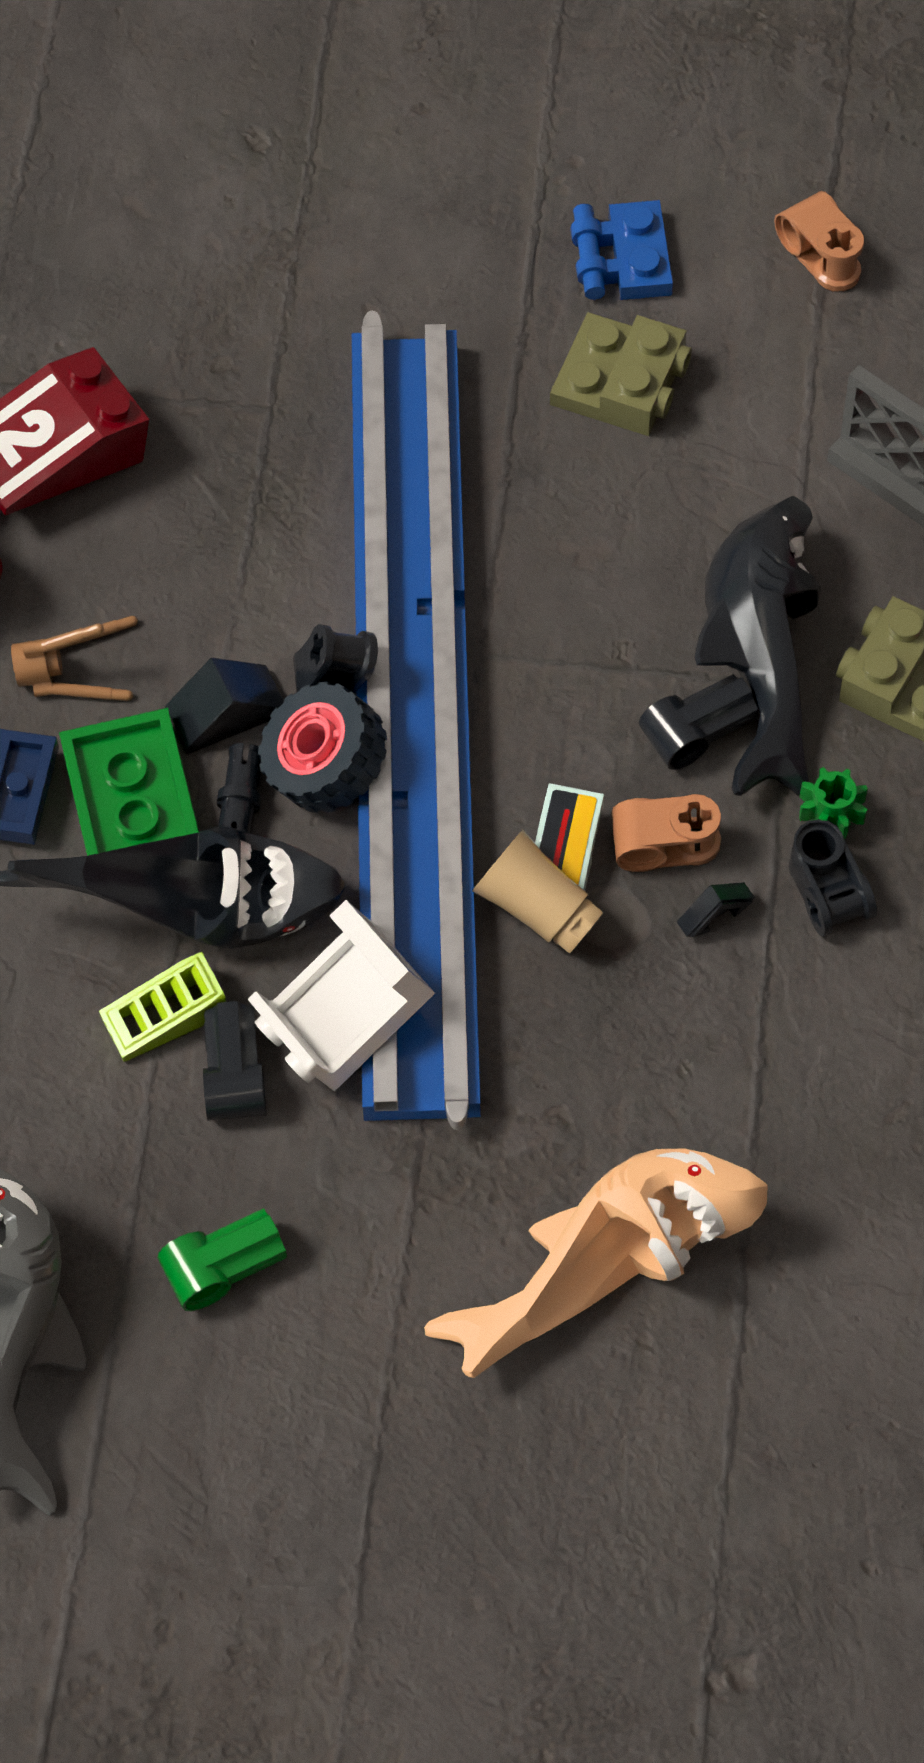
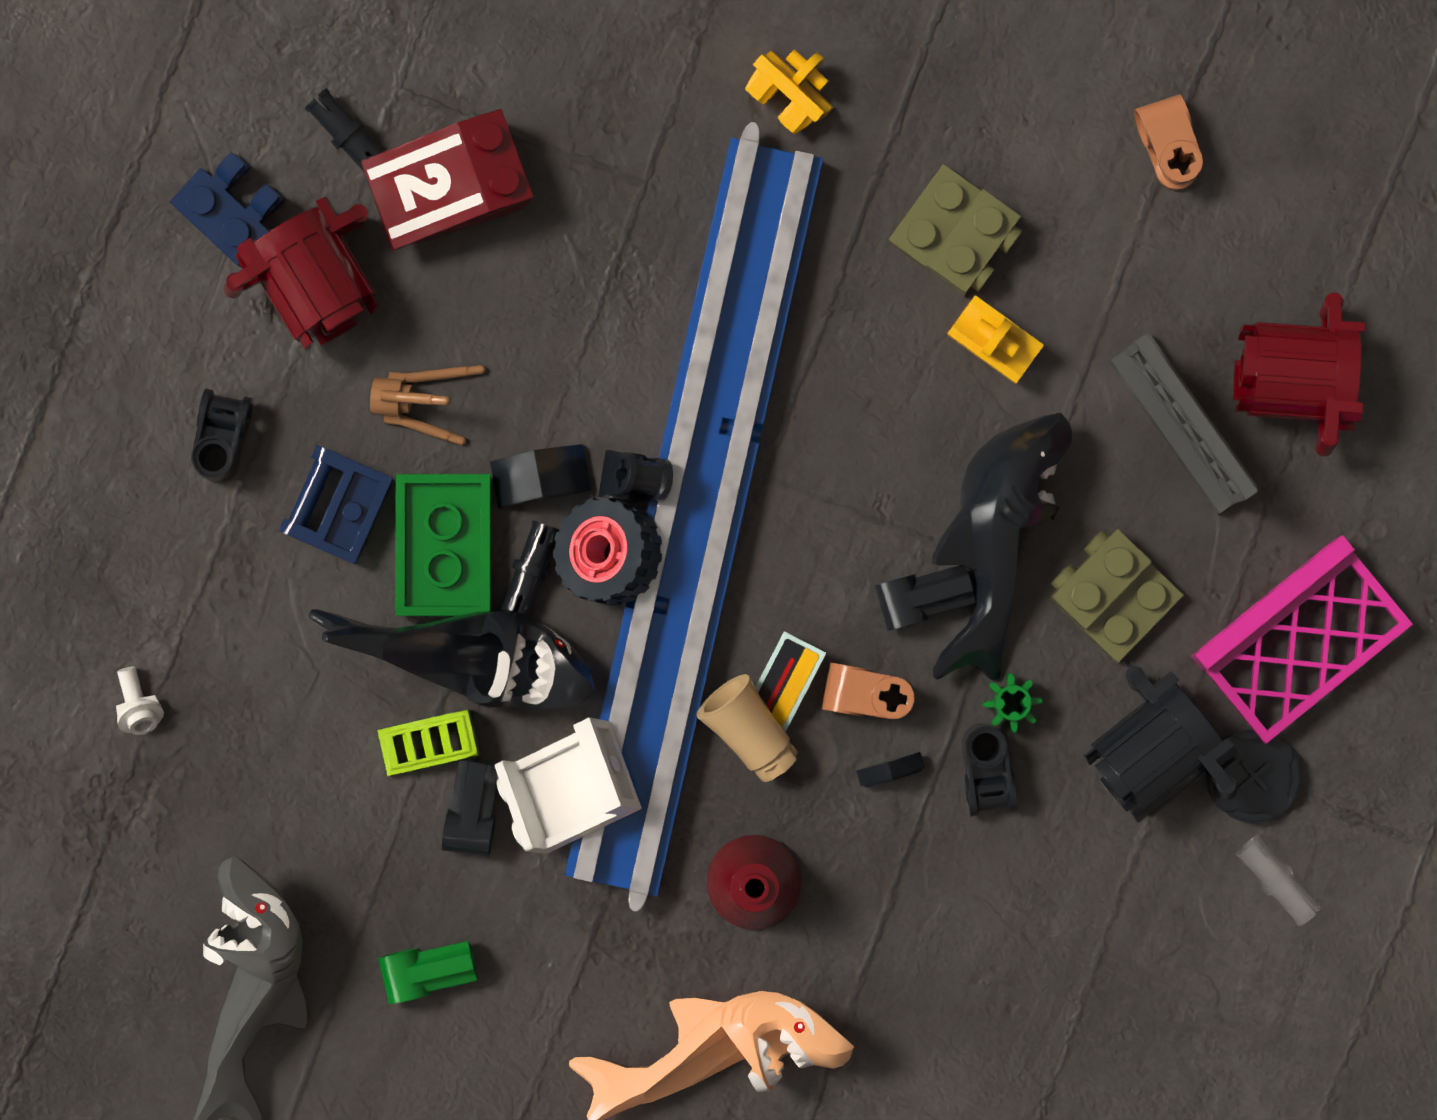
camera: 15 degrees right, 25 degrees up
blue plate [570,200,673,300] -> none
none -> dark red cone [707,835,801,930]
none -> yellow hips [745,49,834,134]
none -> yellow hips [947,295,1044,384]

